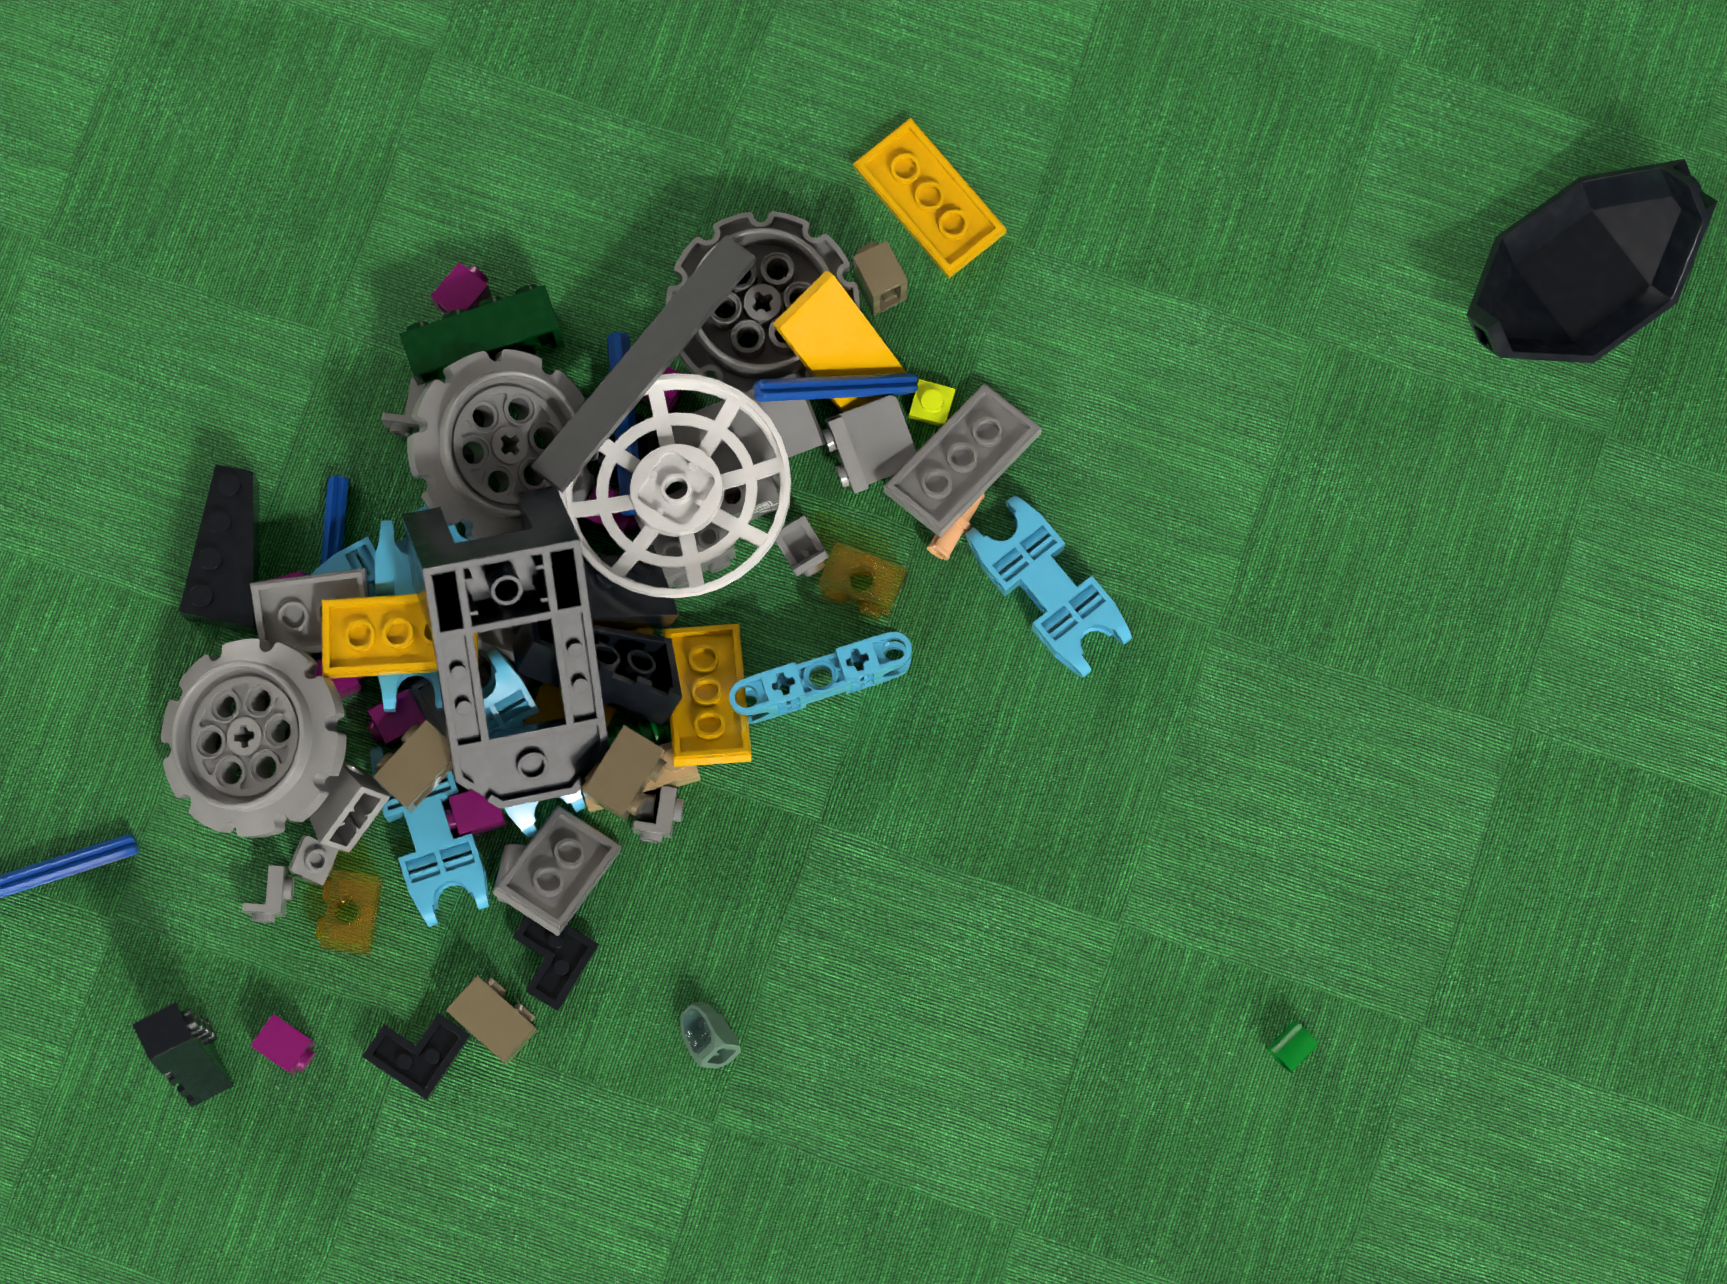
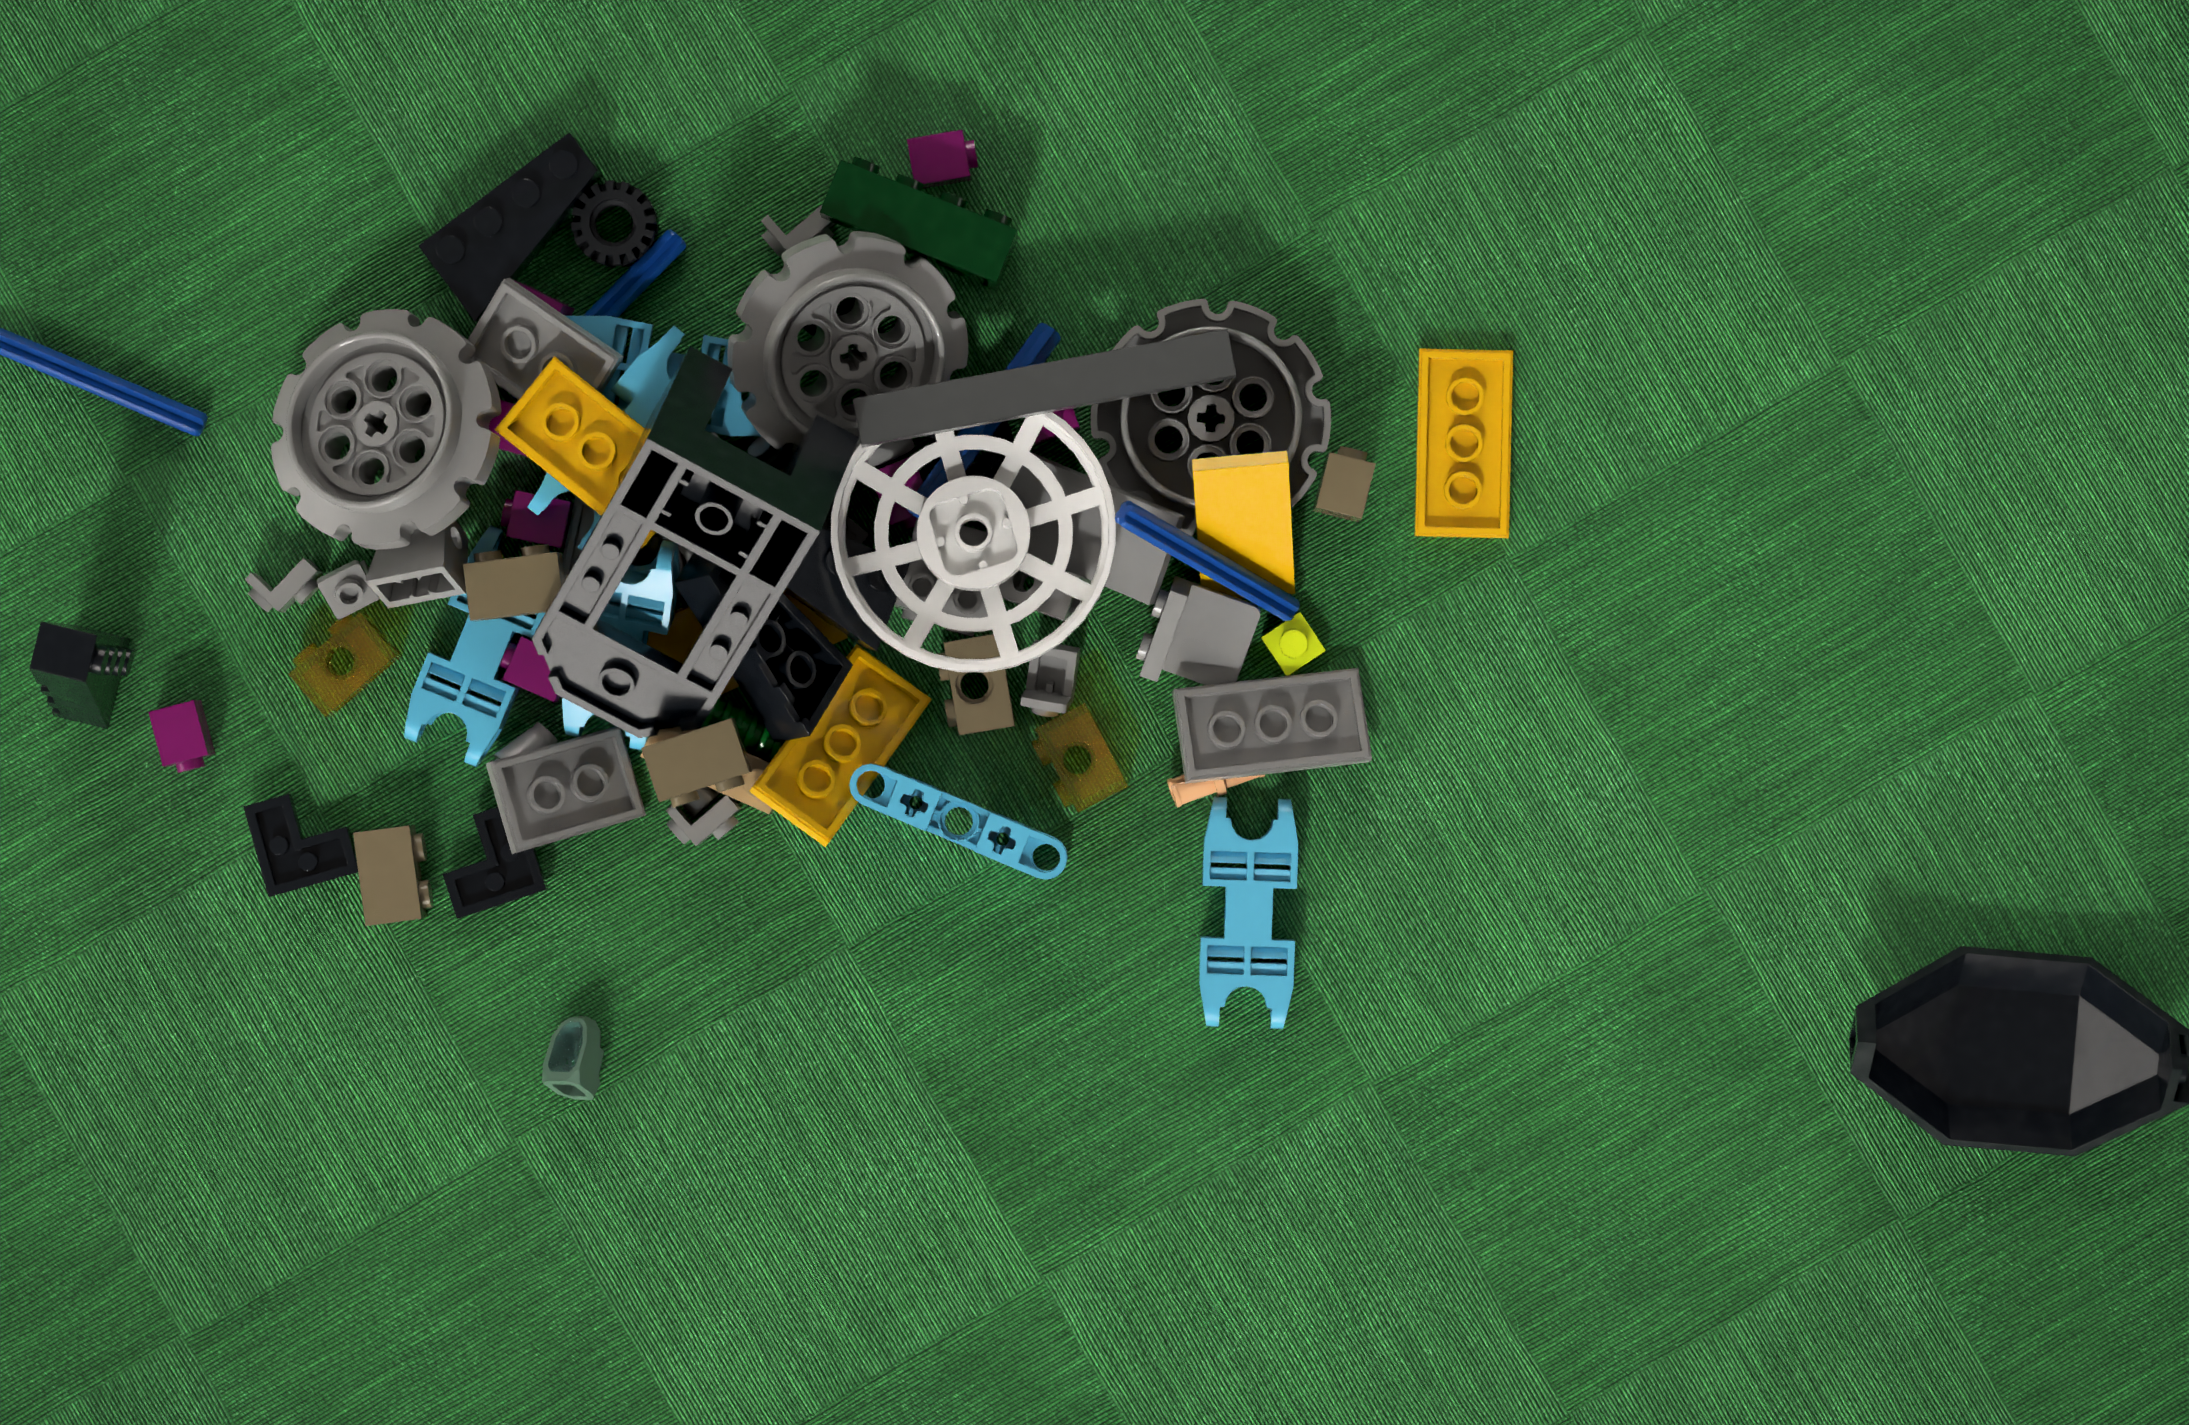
camera: 40 degrees right, 10 degrees up
none -> black tyre [571,180,658,268]
none -> dark tan brick [937,634,1015,735]

